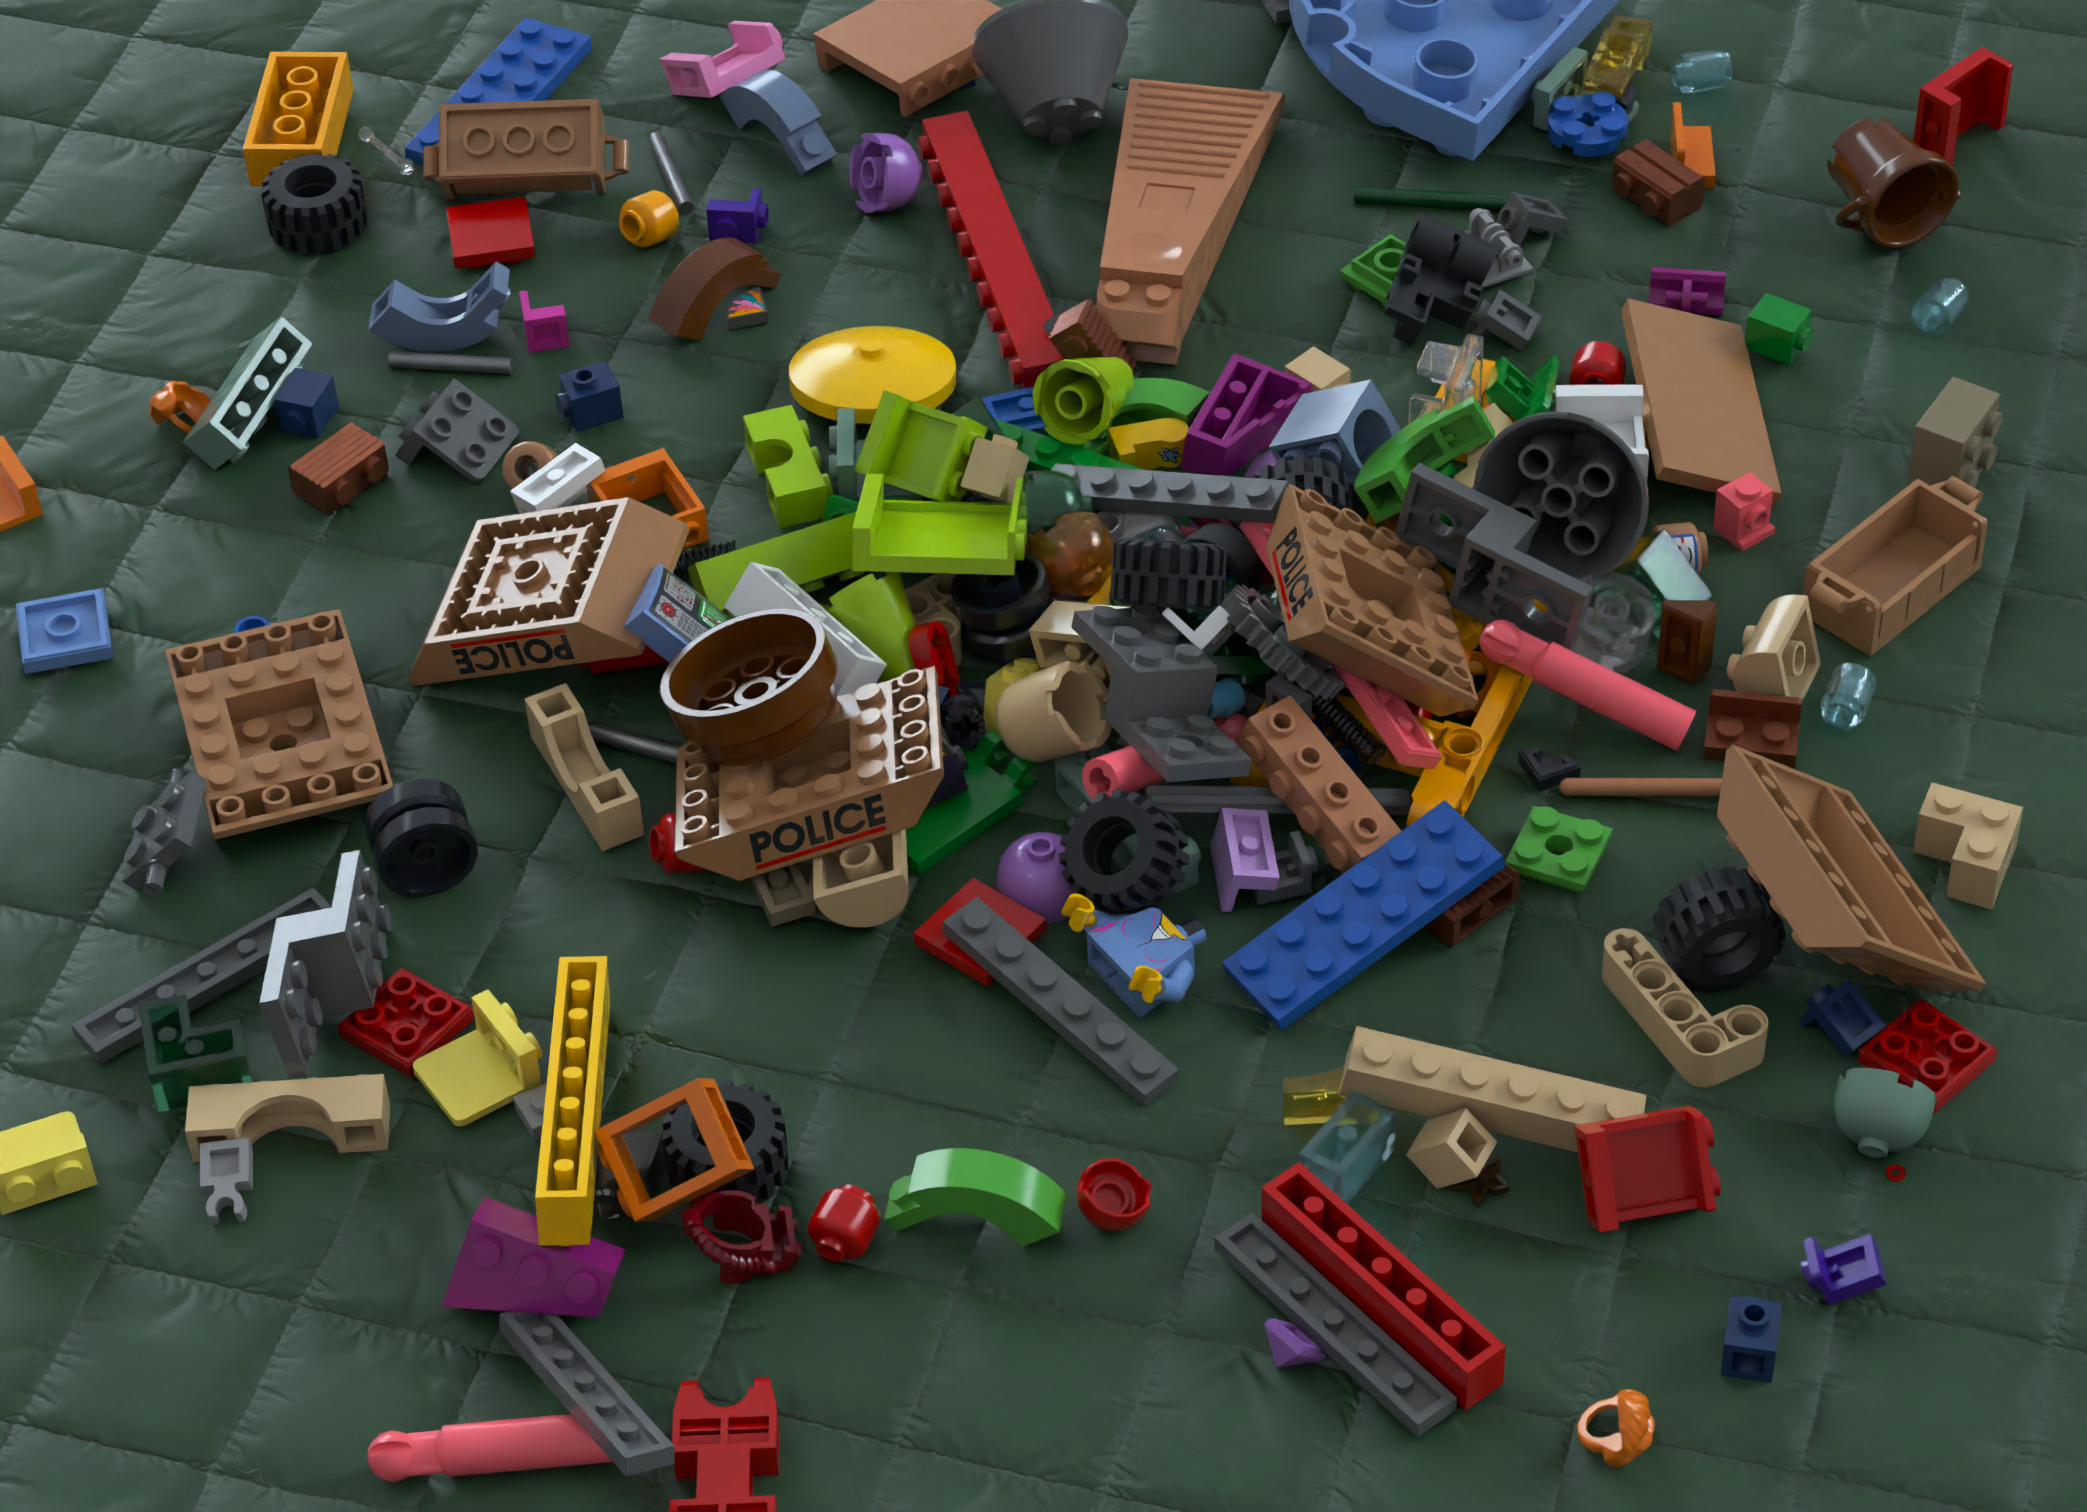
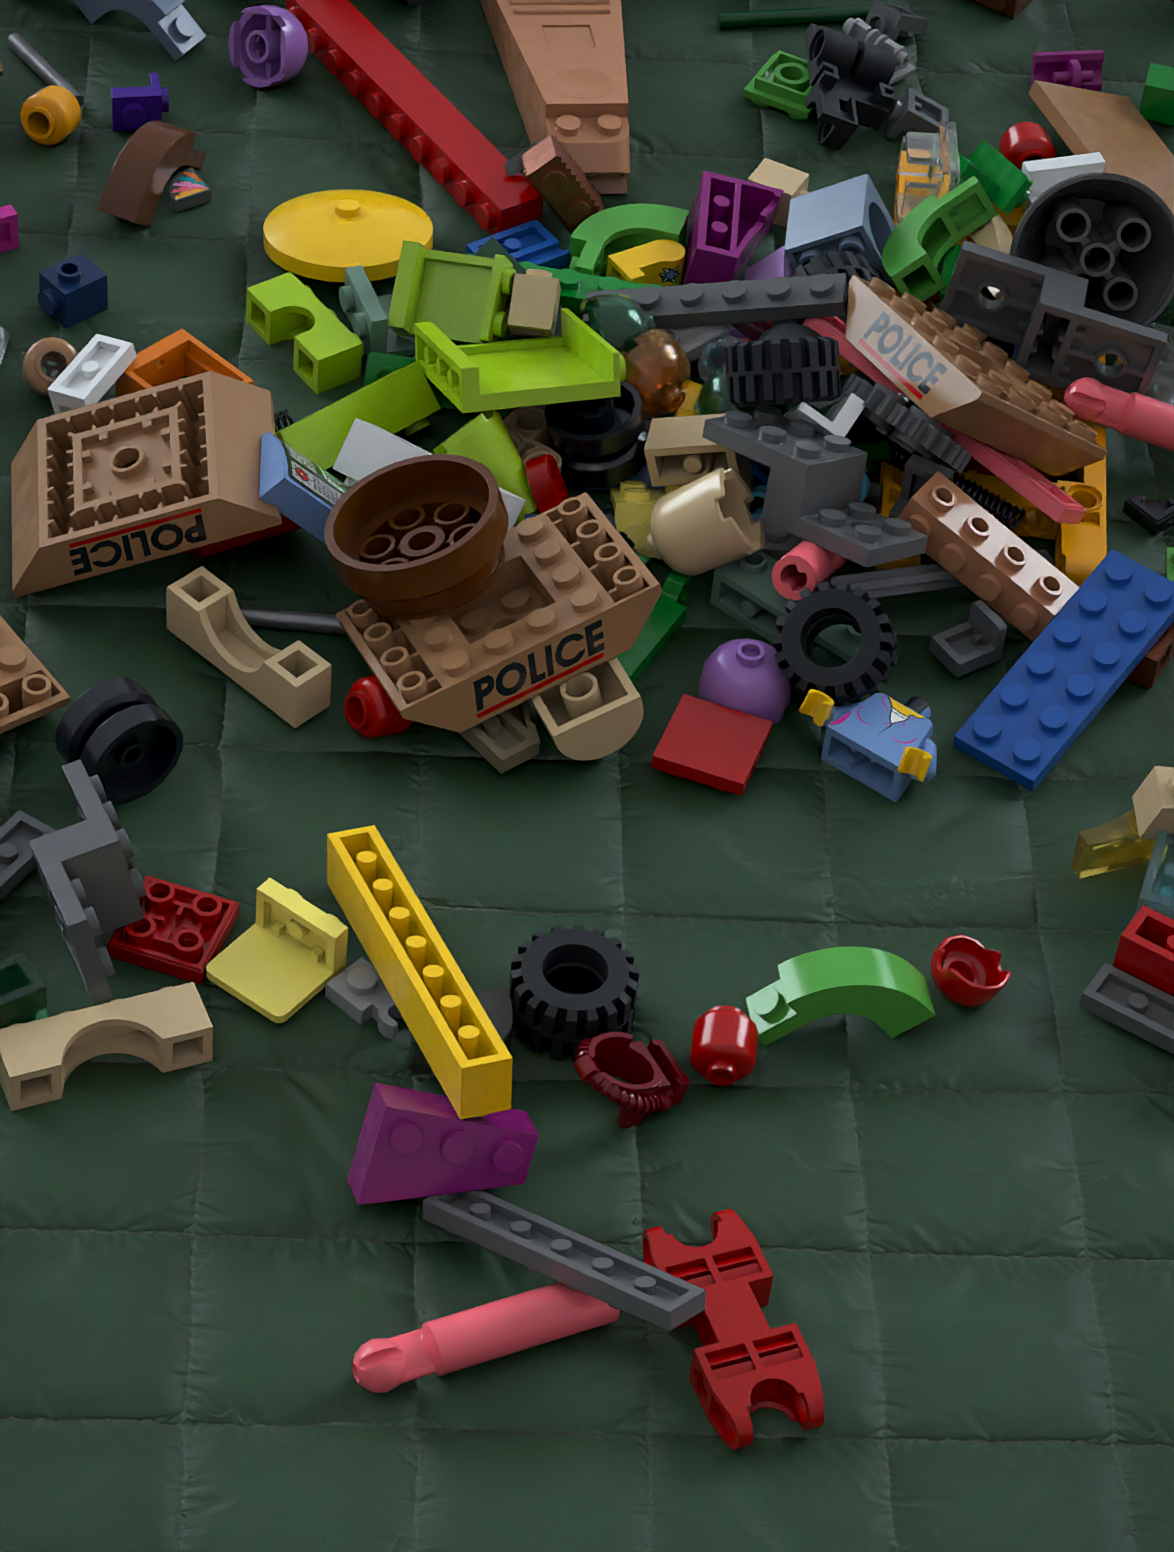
camera: 25 degrees left, 0 degrees up
light grey plate [200,1137,253,1225] -> none
orange window [595,1078,754,1222] -> none
dark grey plate [942,897,1179,1107] -> none
lime cone [1032,357,1134,445] -> none
lavender panel [1210,807,1280,912] -> none

